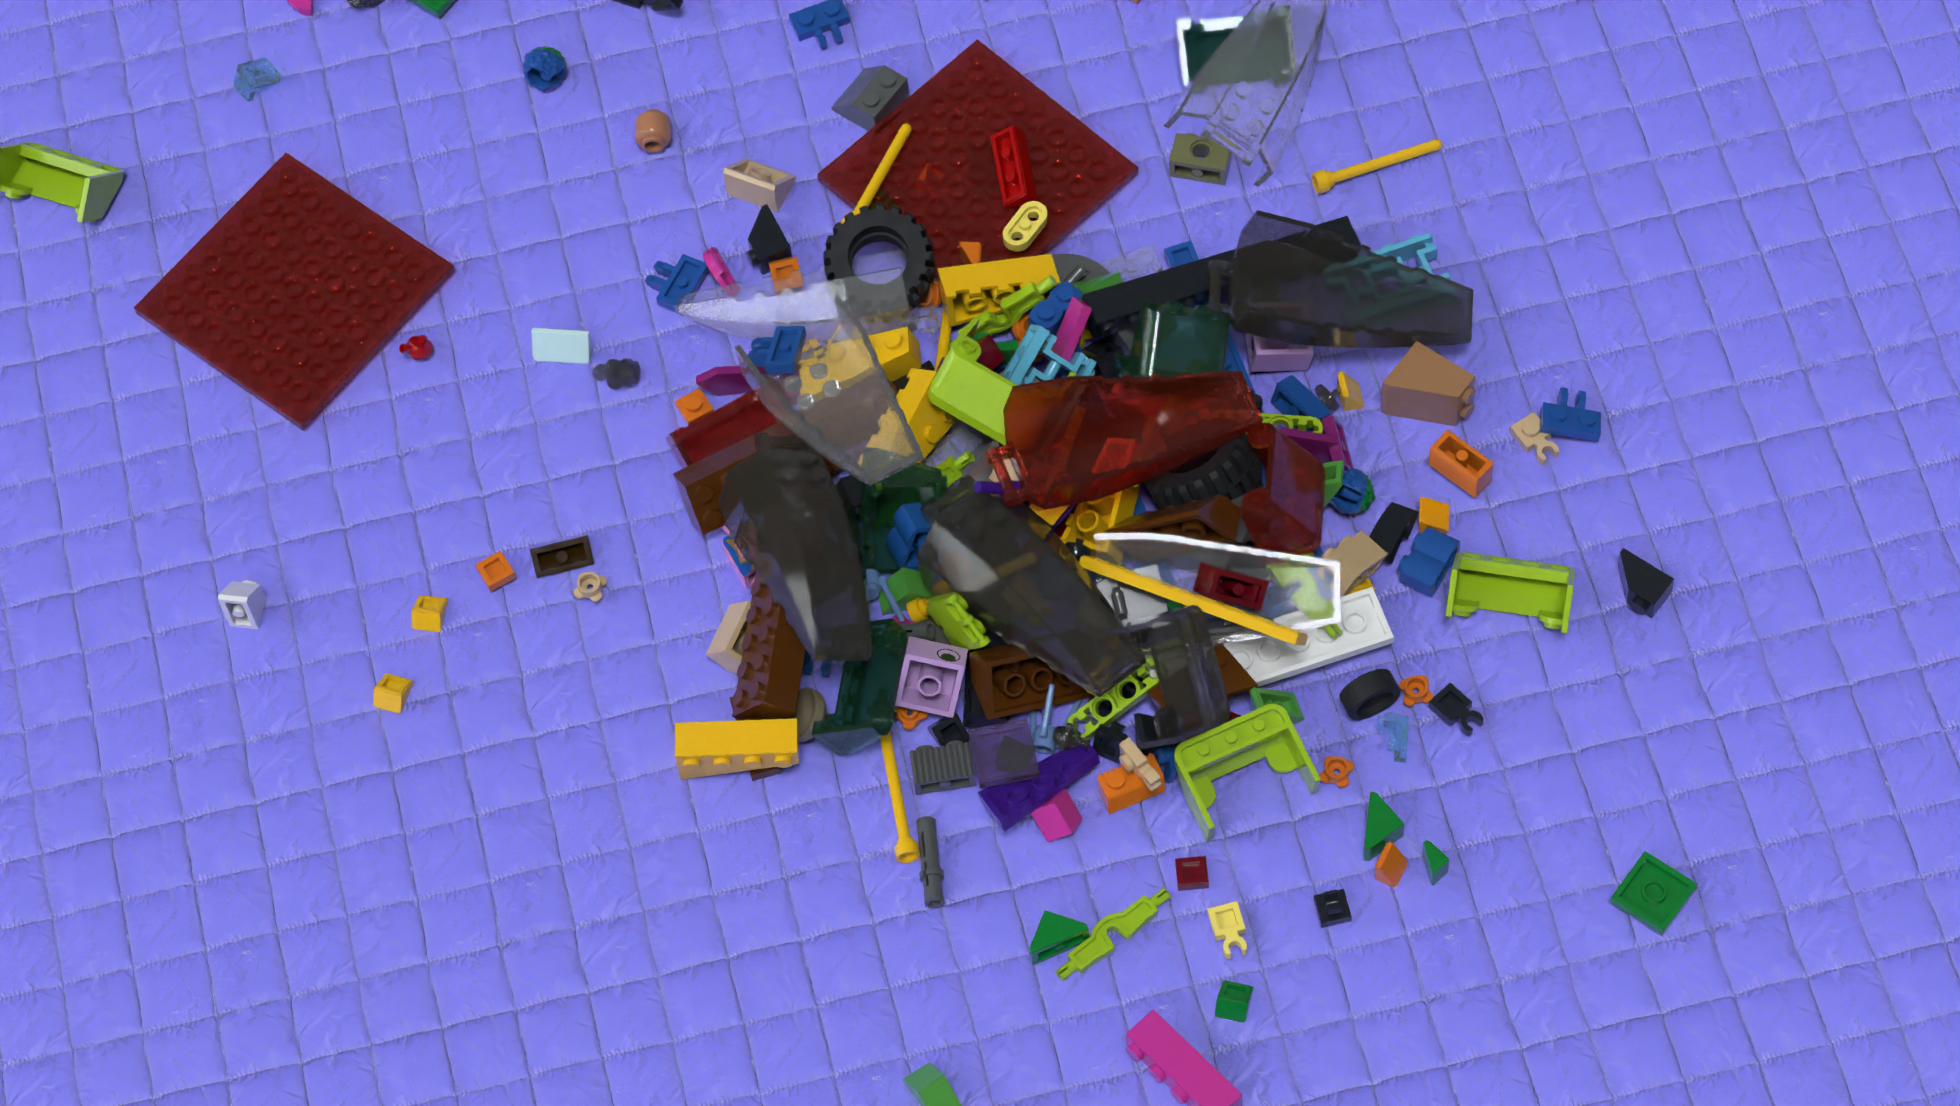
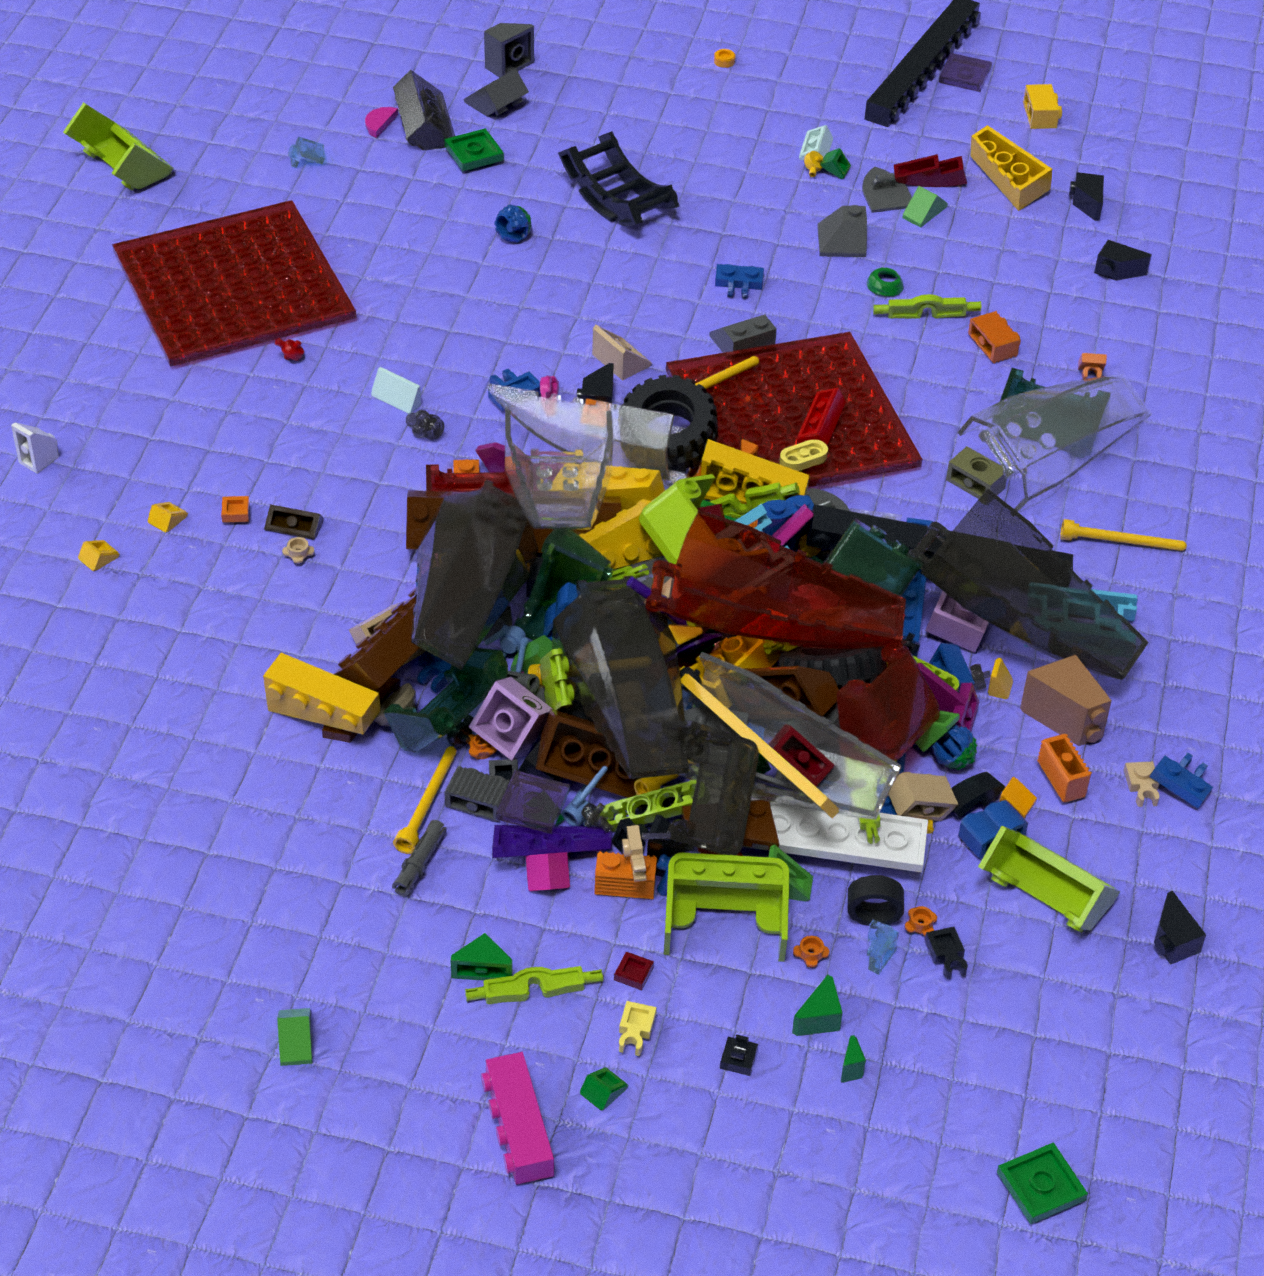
camera: 20 degrees right, 15 degrees down
nougat head [635,109,671,153] -> none
blue hinge [747,326,807,374] -> none
orange slope [1374,842,1407,887] -> none

